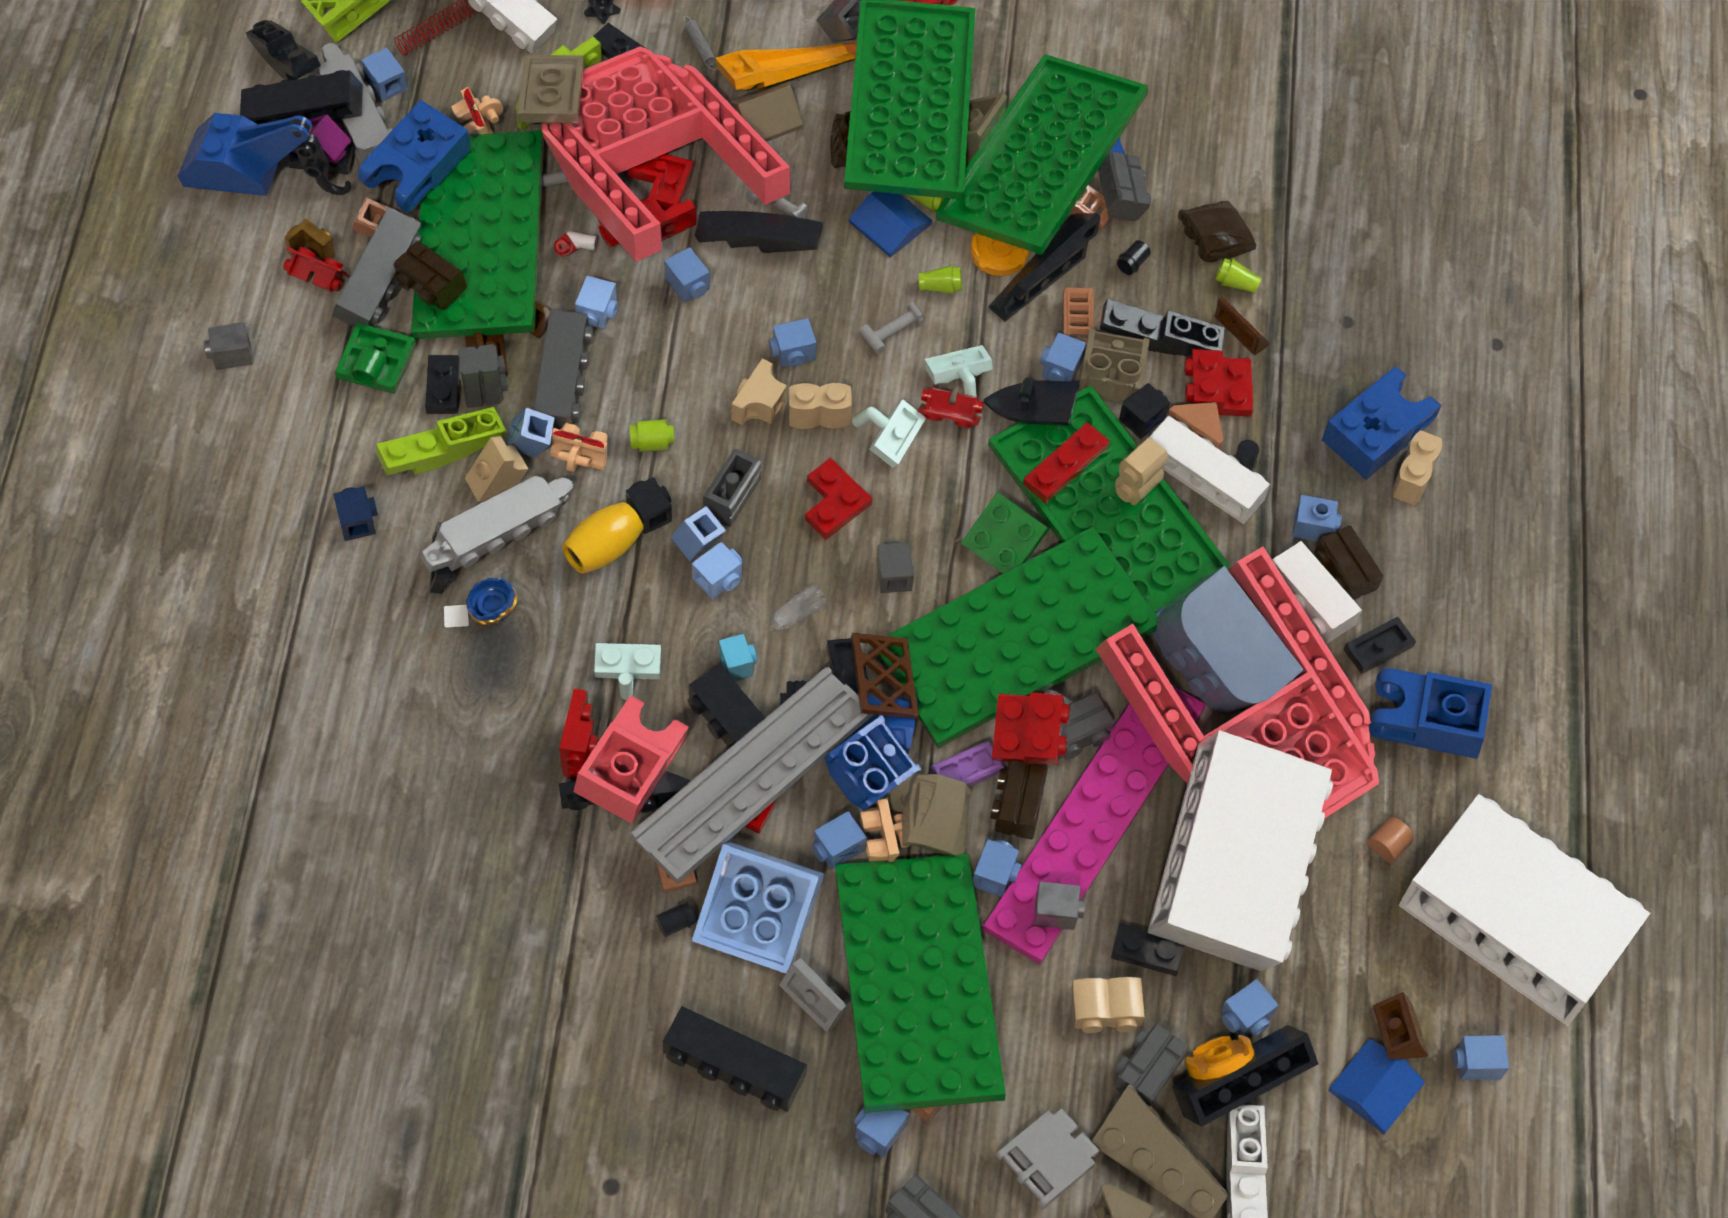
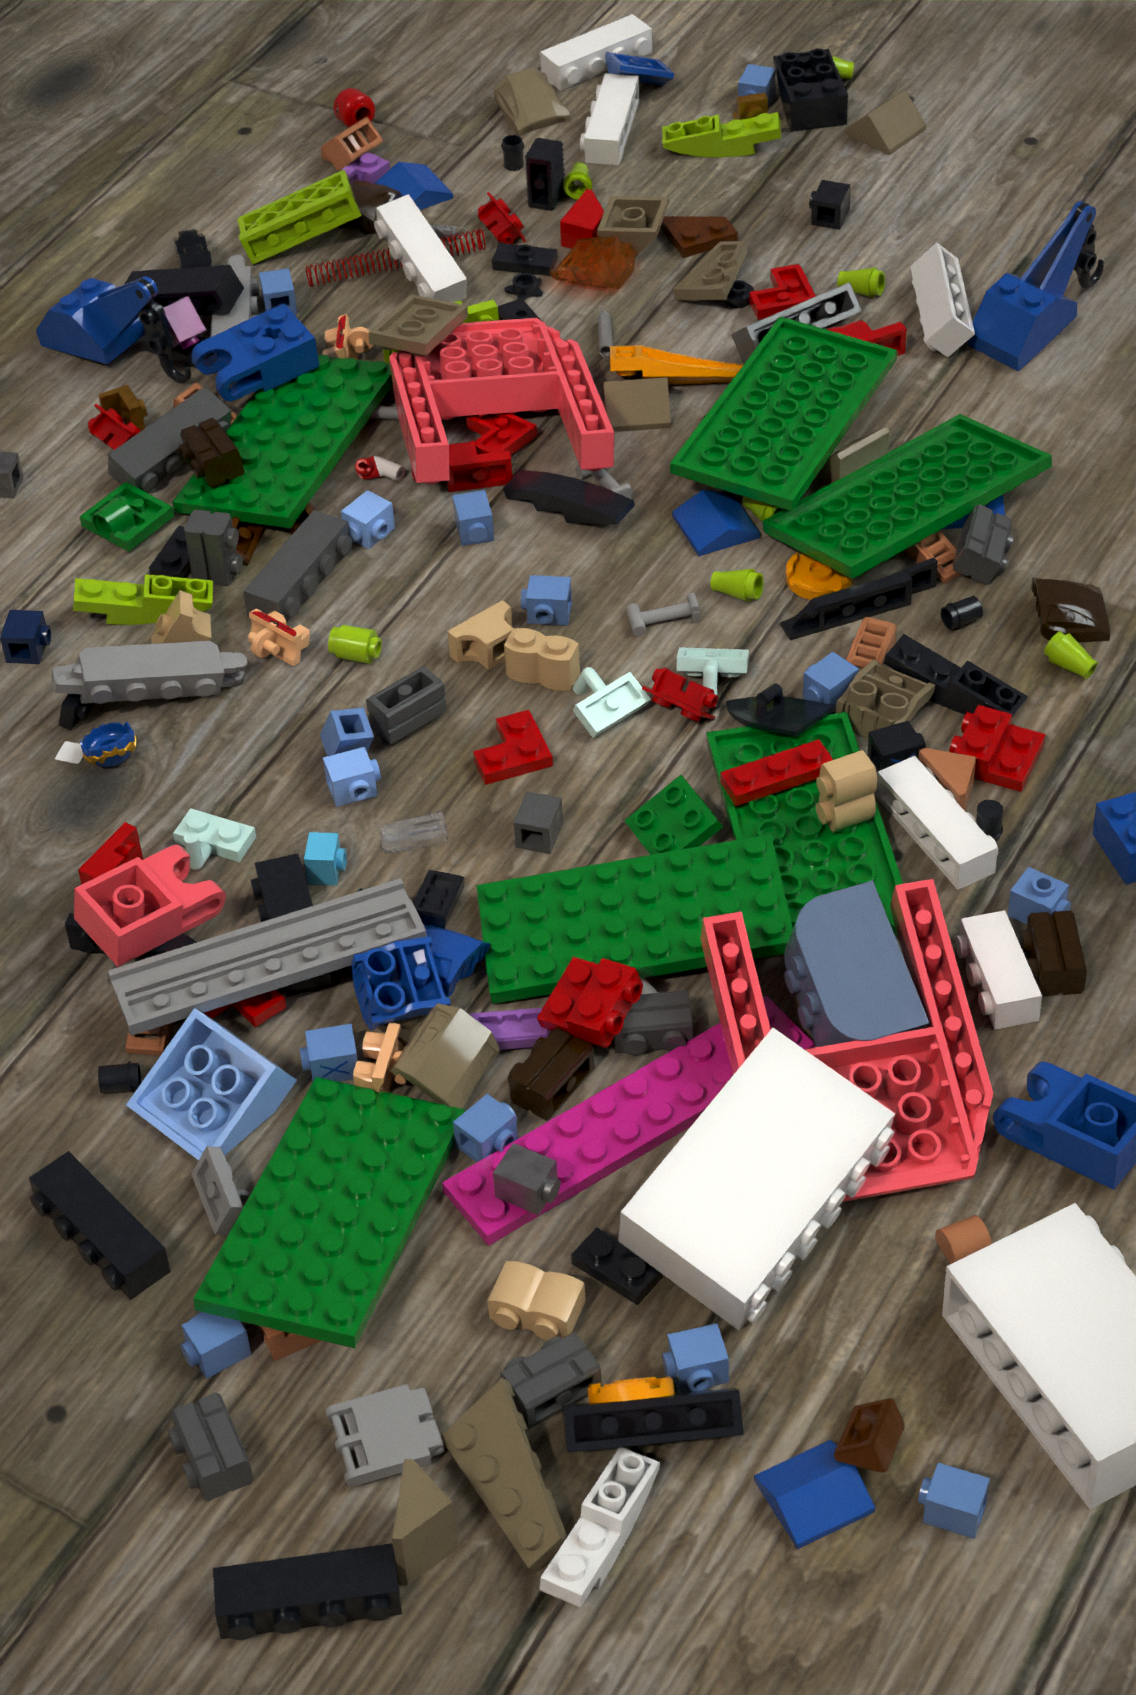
camera: 30 degrees right, 15 degrees down
medium blue brick [507,408,554,458] -> none
yellow piece [562,502,643,574] -> none
black brick [626,477,672,535] -> none
reddish brown window [851,633,919,719] -> none
reddish brown slope [1214,297,1270,355] -> none
black plate [1343,617,1416,674] -> none

